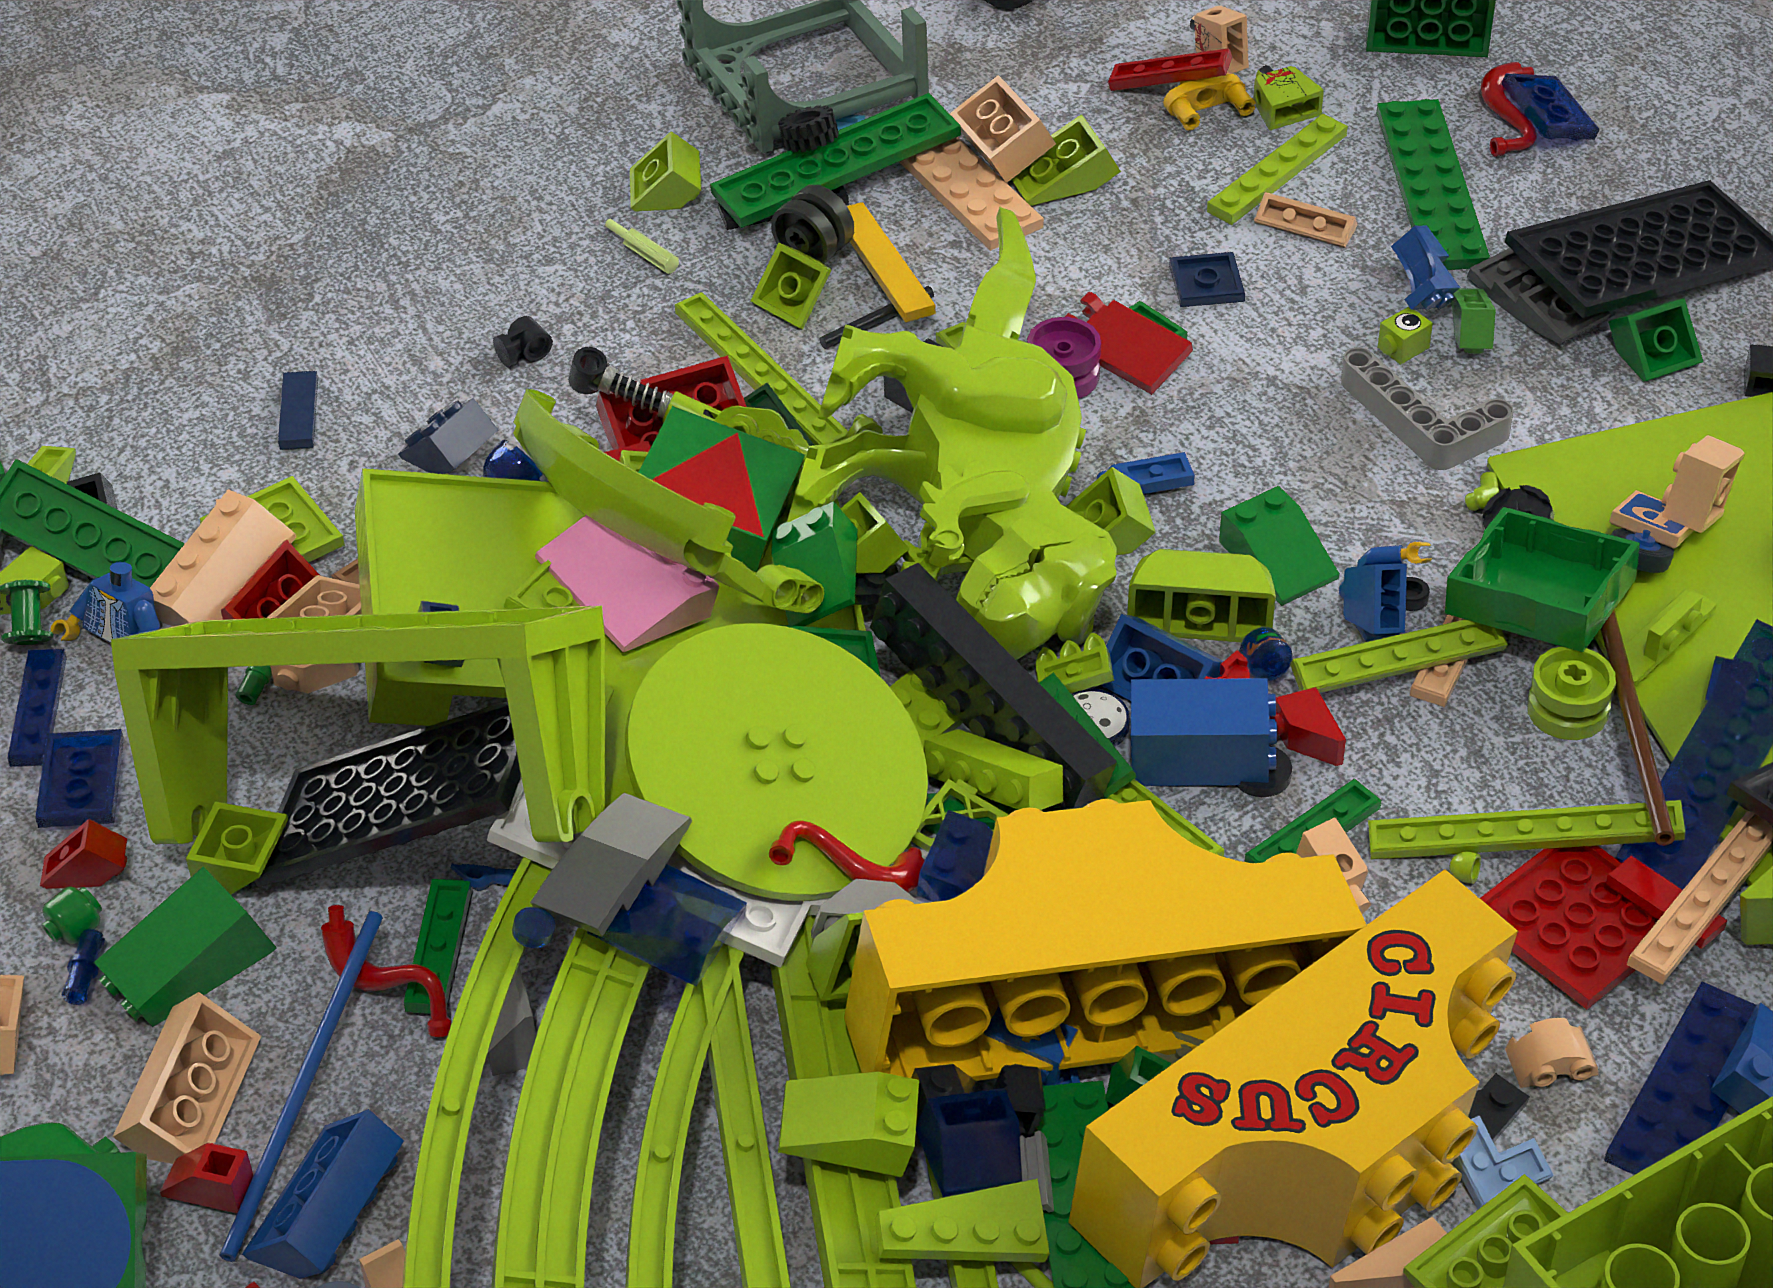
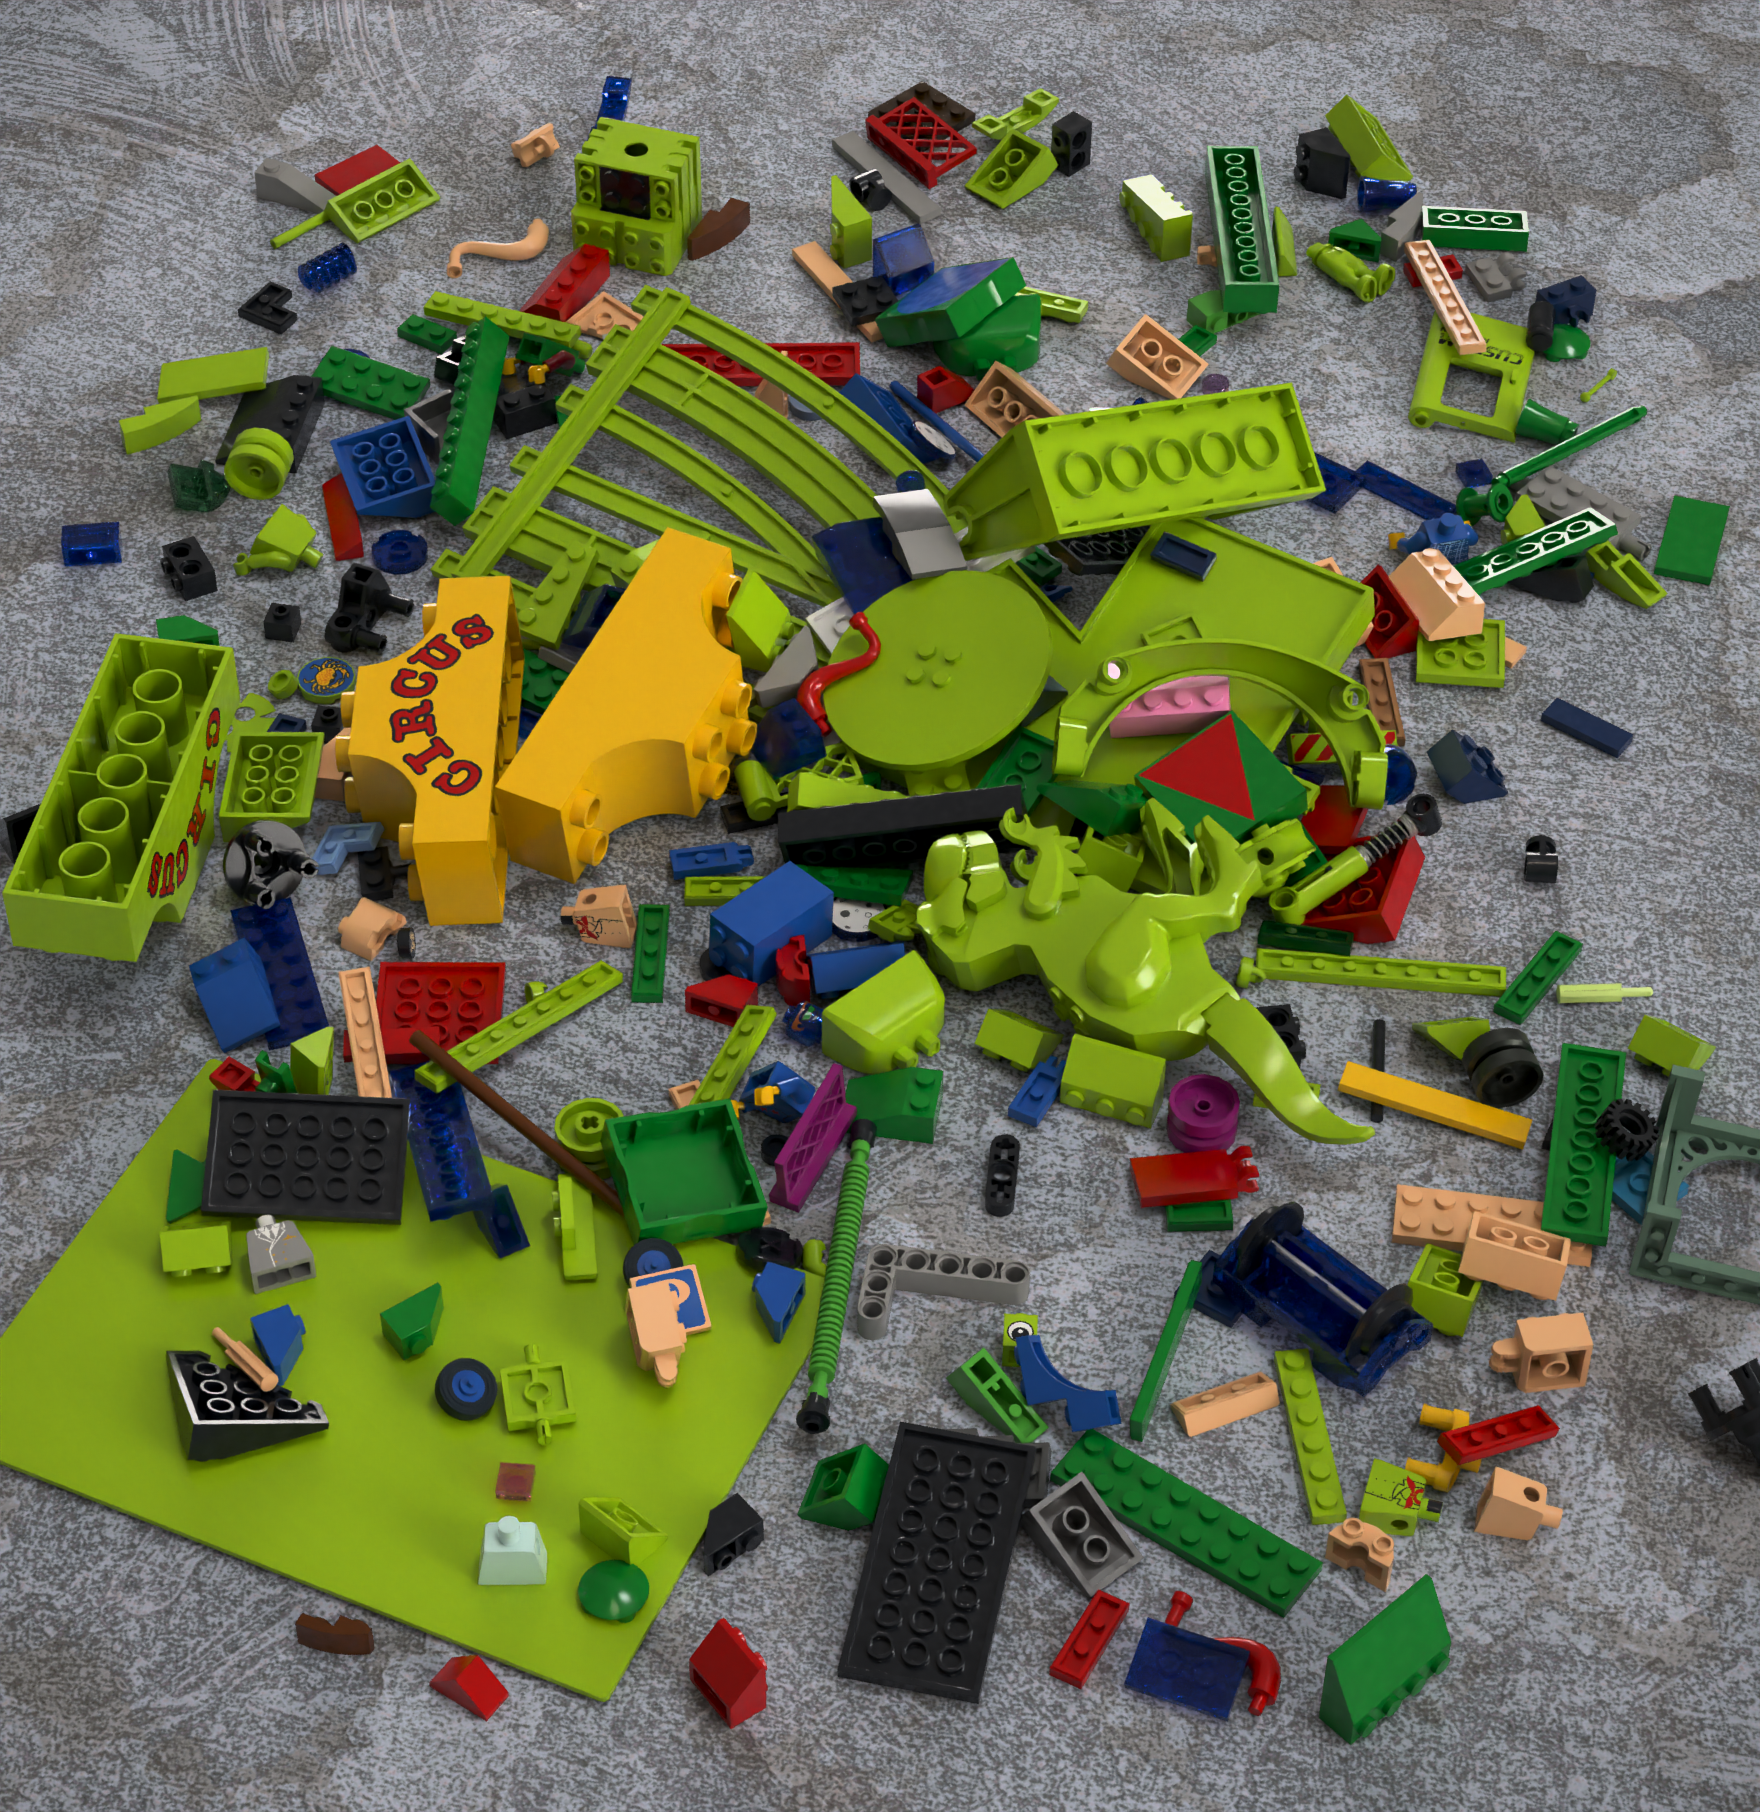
camera: 130 degrees right, 0 degrees up
none -> black piece [223,820,319,909]
none -> black tile [397,927,416,959]
none -> blue slope [752,1262,806,1343]
none -> magenta fence [769,1063,857,1213]
none -> bright green hose [796,1119,877,1434]
none -> tile [907,420,957,464]
none -> black beam [985,1134,1020,1217]
none -> flat silver slope [1020,1472,1144,1598]
none -> red tile [1049,1589,1130,1689]
none -> lime slope [1060,1033,1166,1129]
none -> green tile [1130,1260,1202,1442]
none -> clear blue piece [1213,1202,1433,1397]
none -> light nougat cylinder [1325,1518,1394,1592]
none -> light nougat hinge [1489,1313,1594,1393]
none -> green tile [1493,931,1583,1026]

